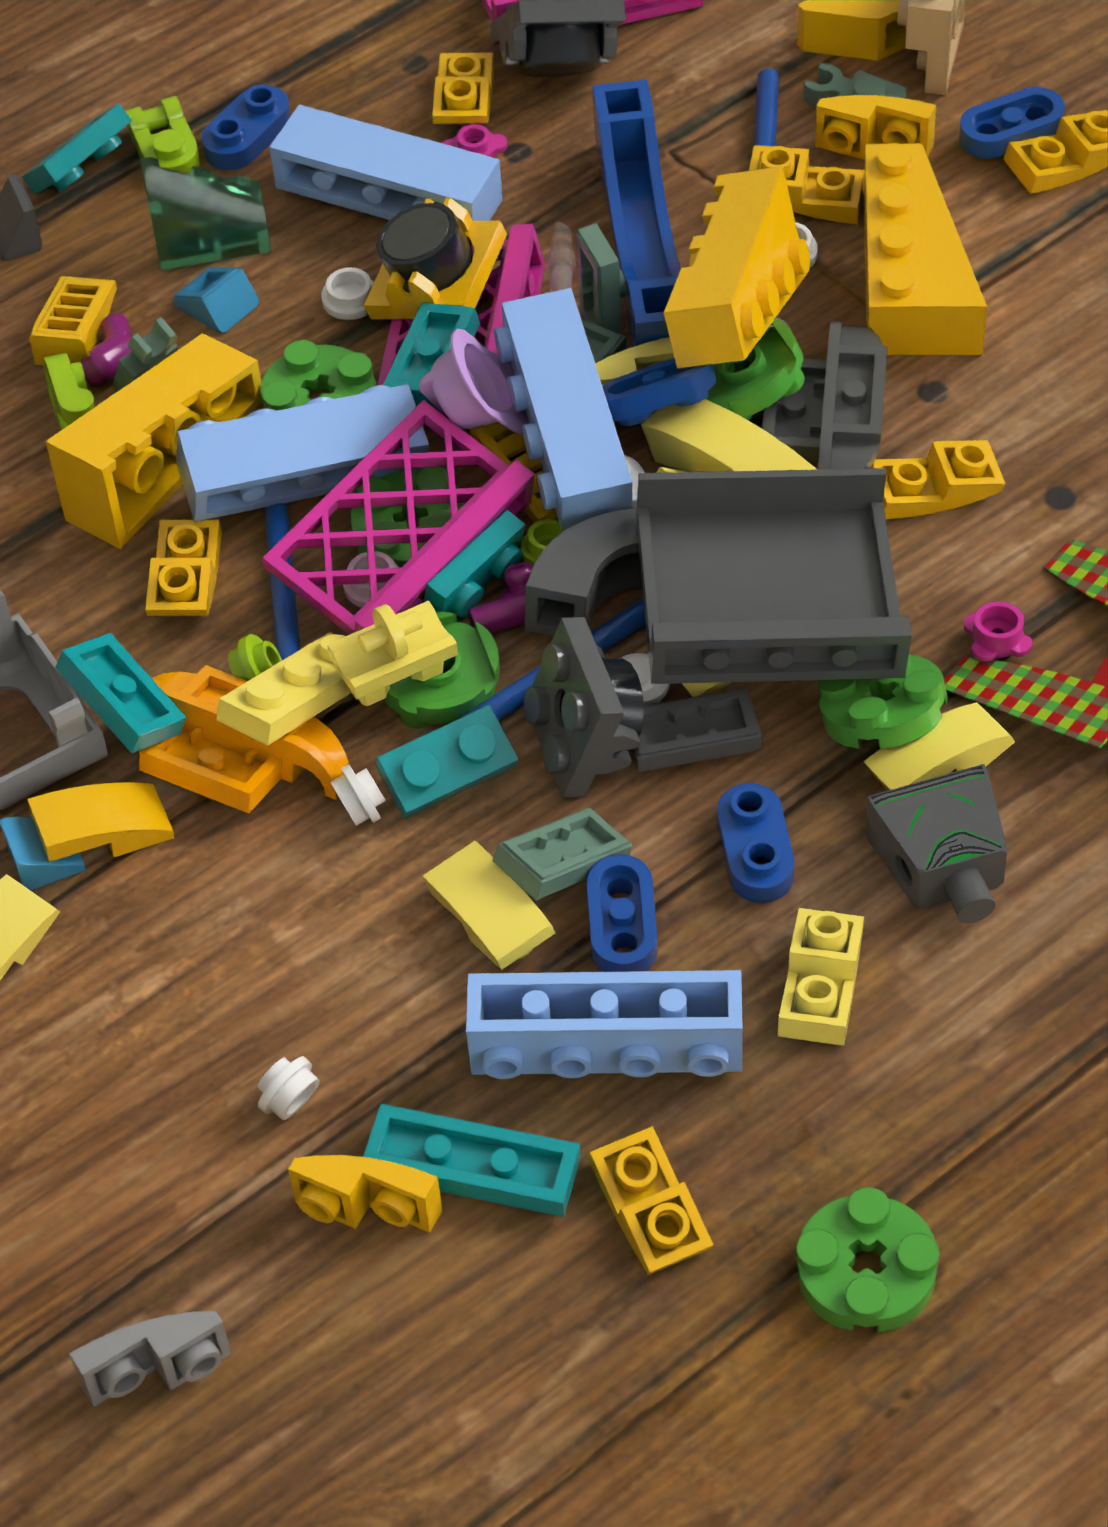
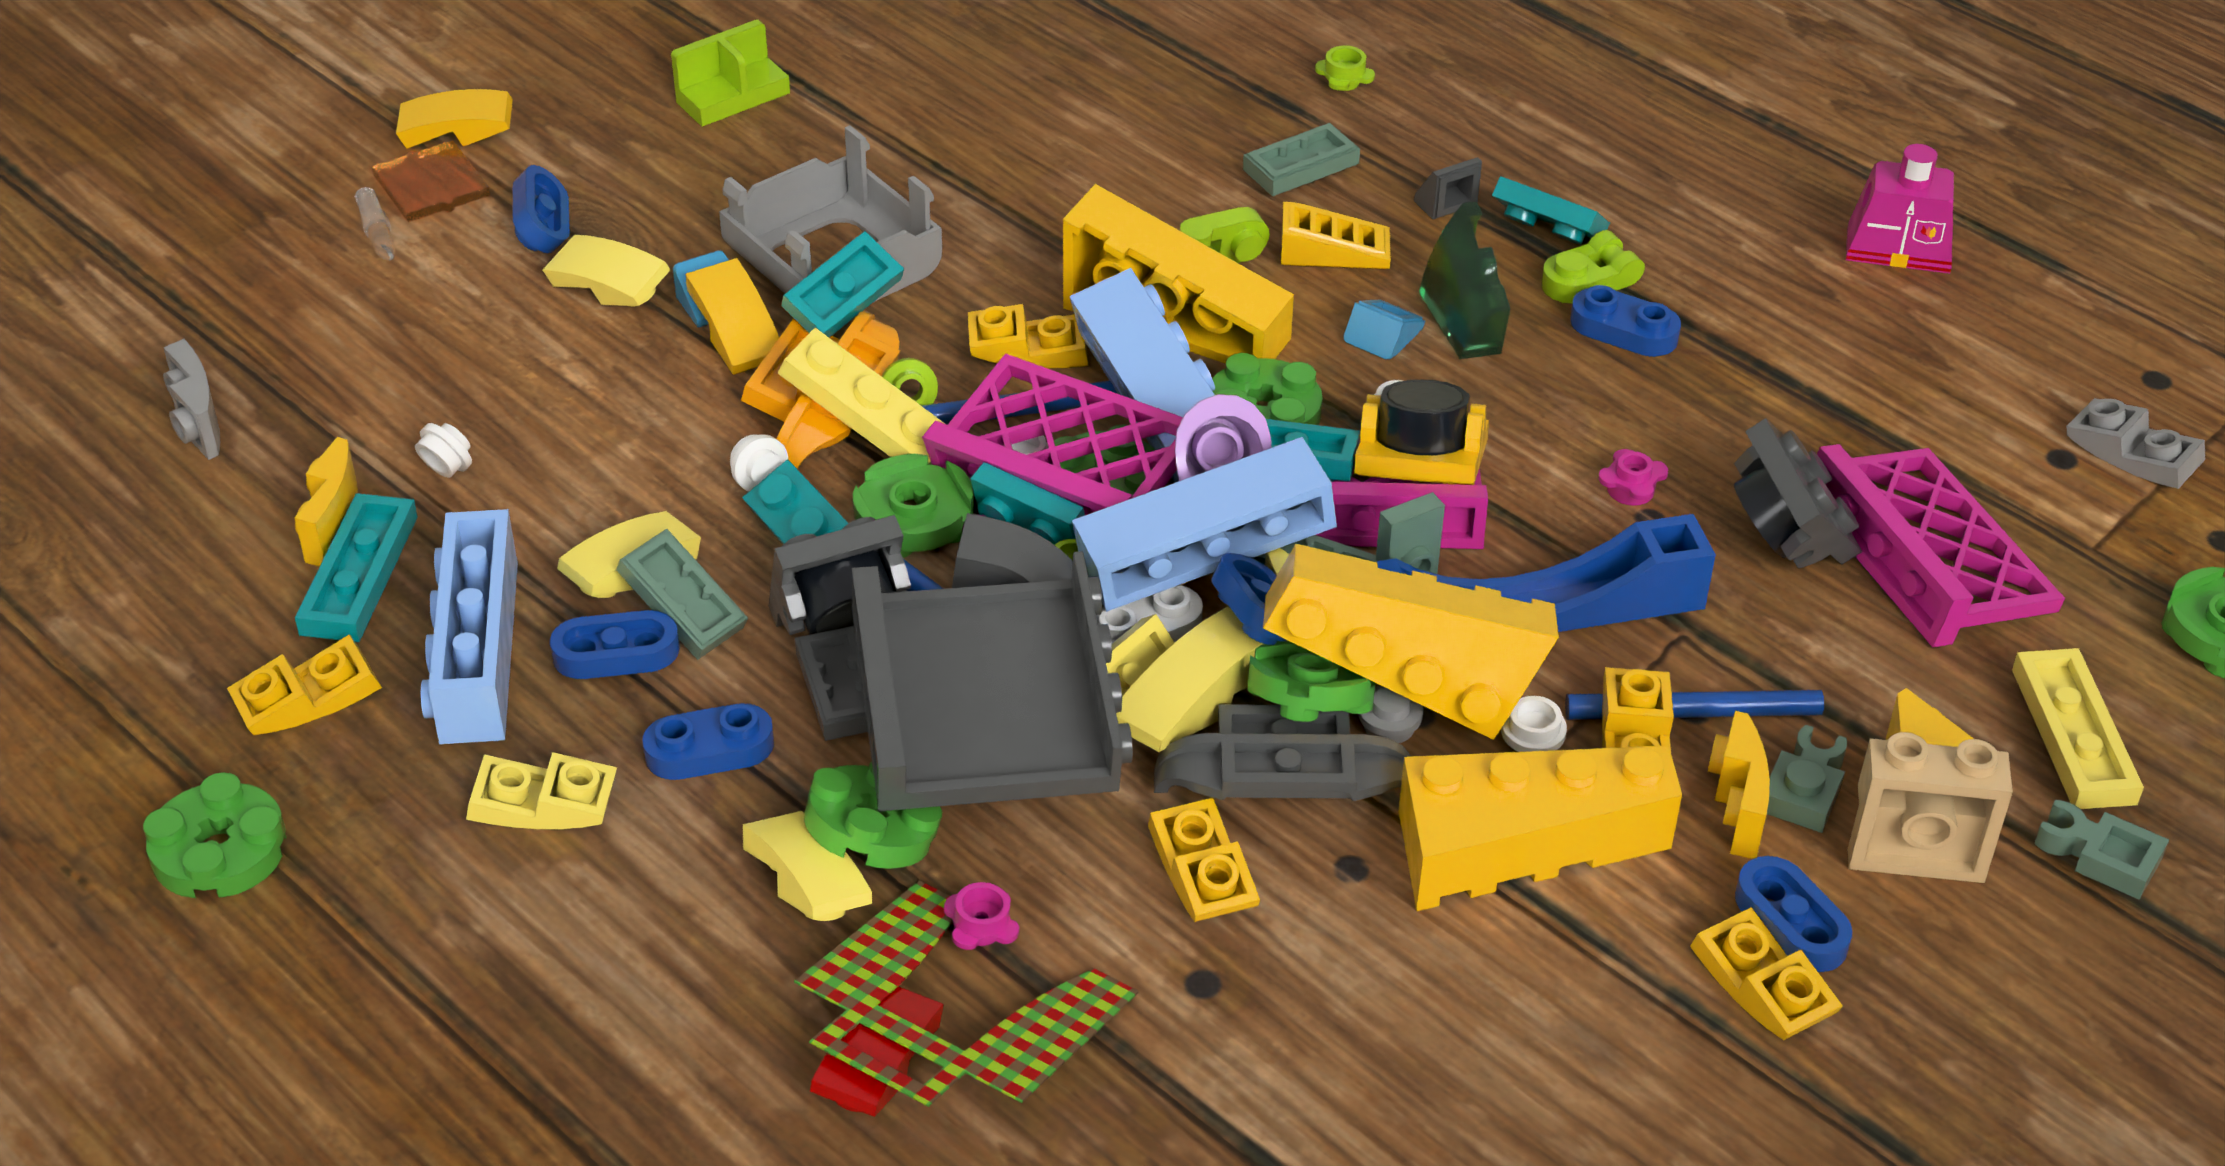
camera: 80 degrees right, 10 degrees down
magenta arm [81,314,132,386] -> none
sand green plate [112,317,179,391] -> none
light blue brick [269,104,503,221] -> none
light yellow hips [327,601,458,706] -> none
yellow slope [432,53,494,124] -> none
clear piece [547,222,575,292] -> none
dark grey torso [866,764,1007,923] -> none

